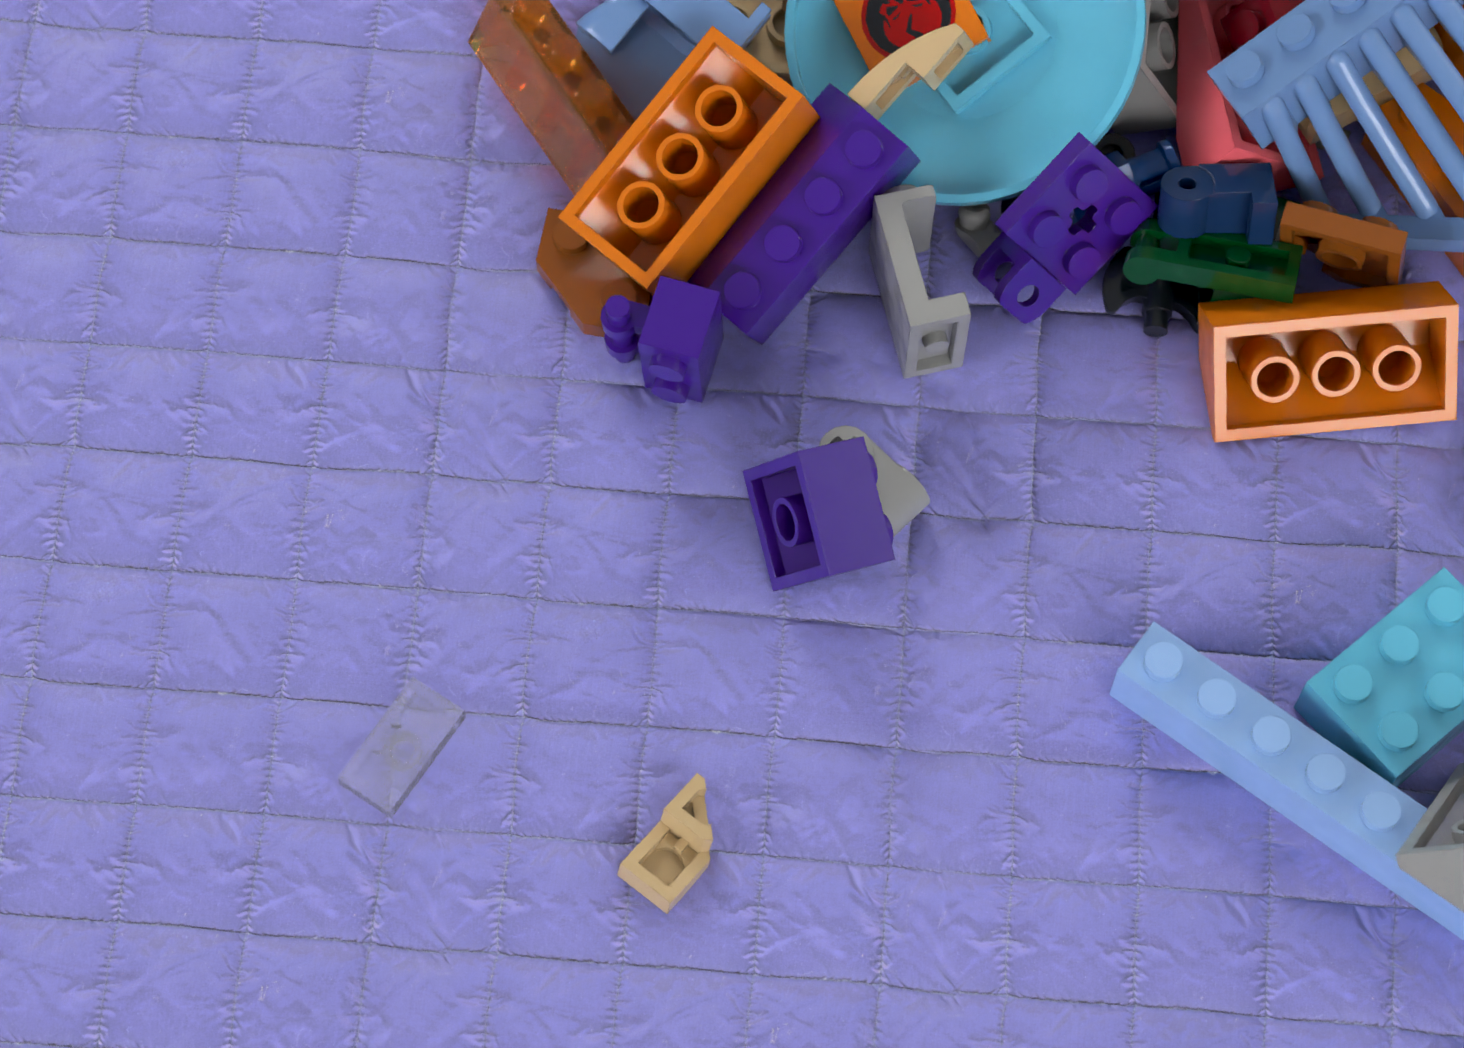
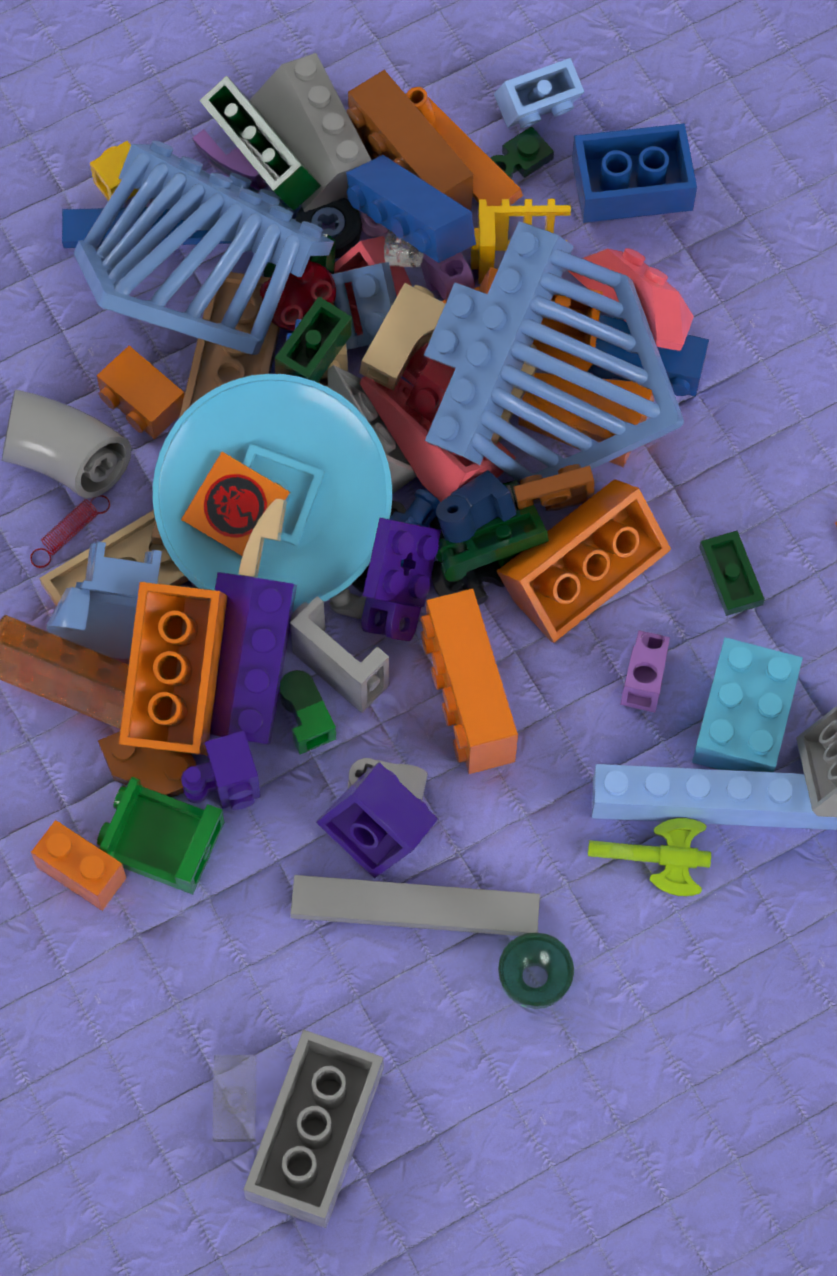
camera: 35 degrees left, 0 degrees up
tan slope [617,773,713,914] -> none
none -> orange brick [31,820,126,911]
none -> green panel [97,777,225,895]
none -> light grey brick [243,1029,384,1228]
none -> leg [279,670,336,755]
none -> light grey tile [291,875,540,937]
none -> orange brick [420,589,518,774]
none -> clear green piece [498,932,574,1009]
none -> lime piece [588,818,711,896]
none -> medium lavender leg [620,630,670,713]

